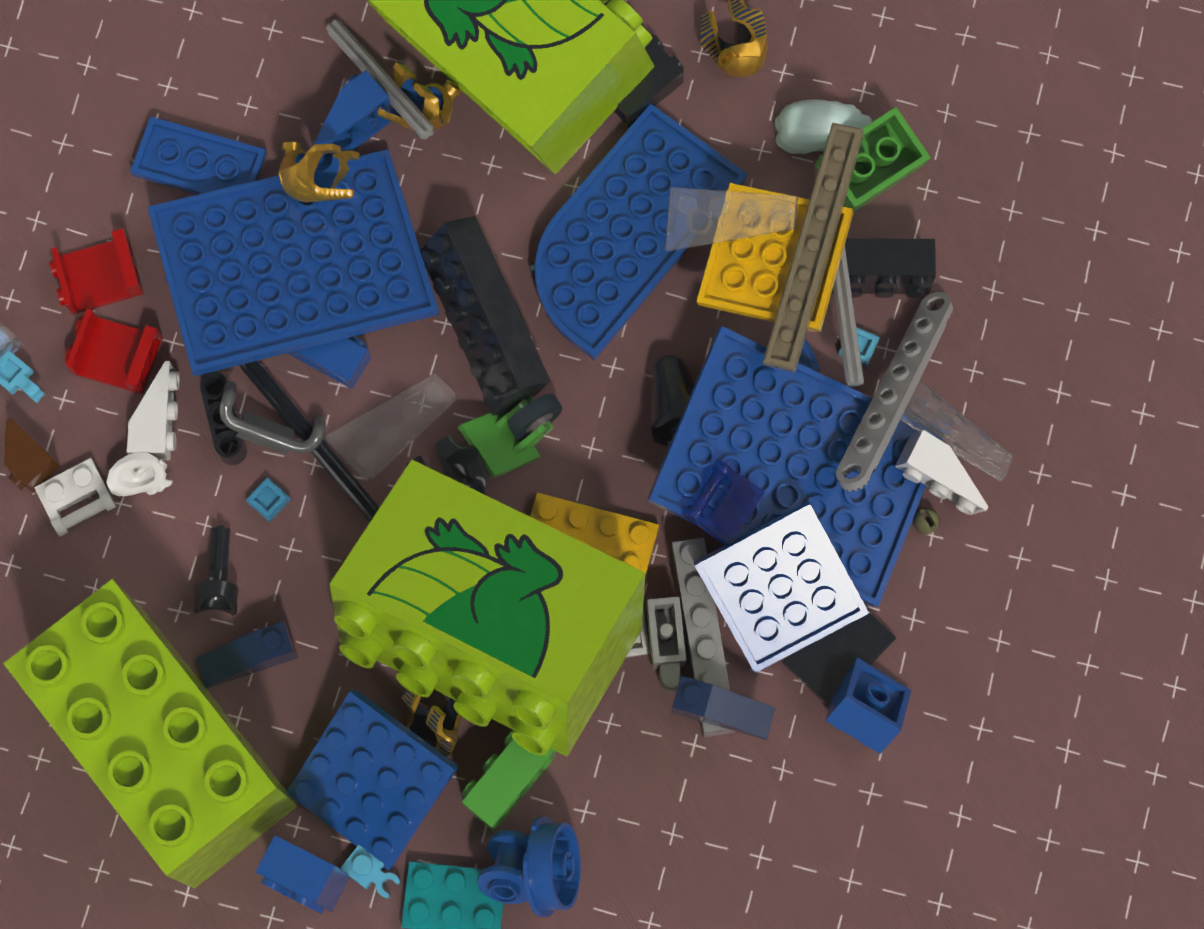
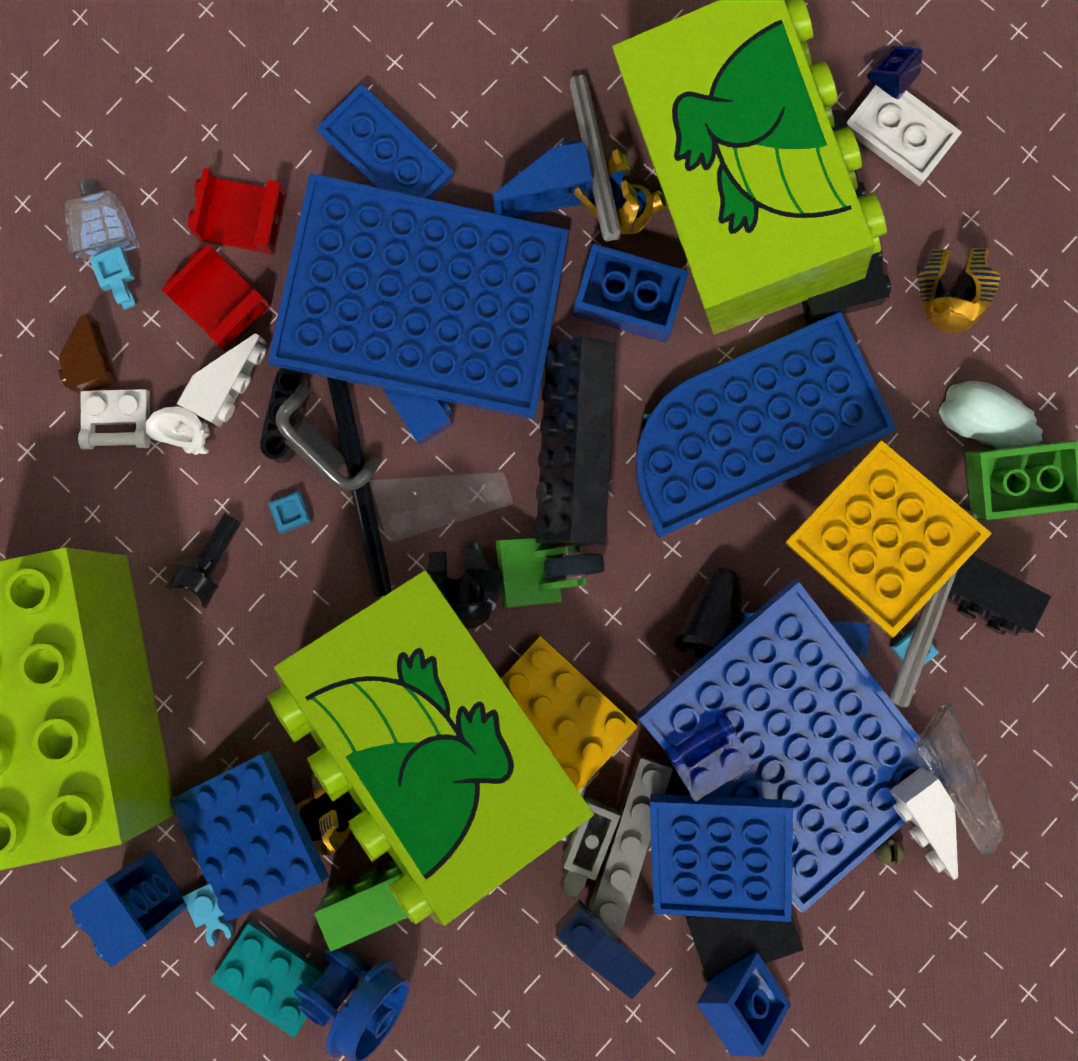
camera: 25 degrees right, 10 degrees up
dark blue slope [196,621,298,689] -> none
pearl gold piece [279,142,359,202] -> none
clear wing [665,187,798,252] -> none
dark tan tile [763,122,864,373] -> none
light grey plate [836,292,953,492] -> none
none -> blue brick [573,244,689,343]

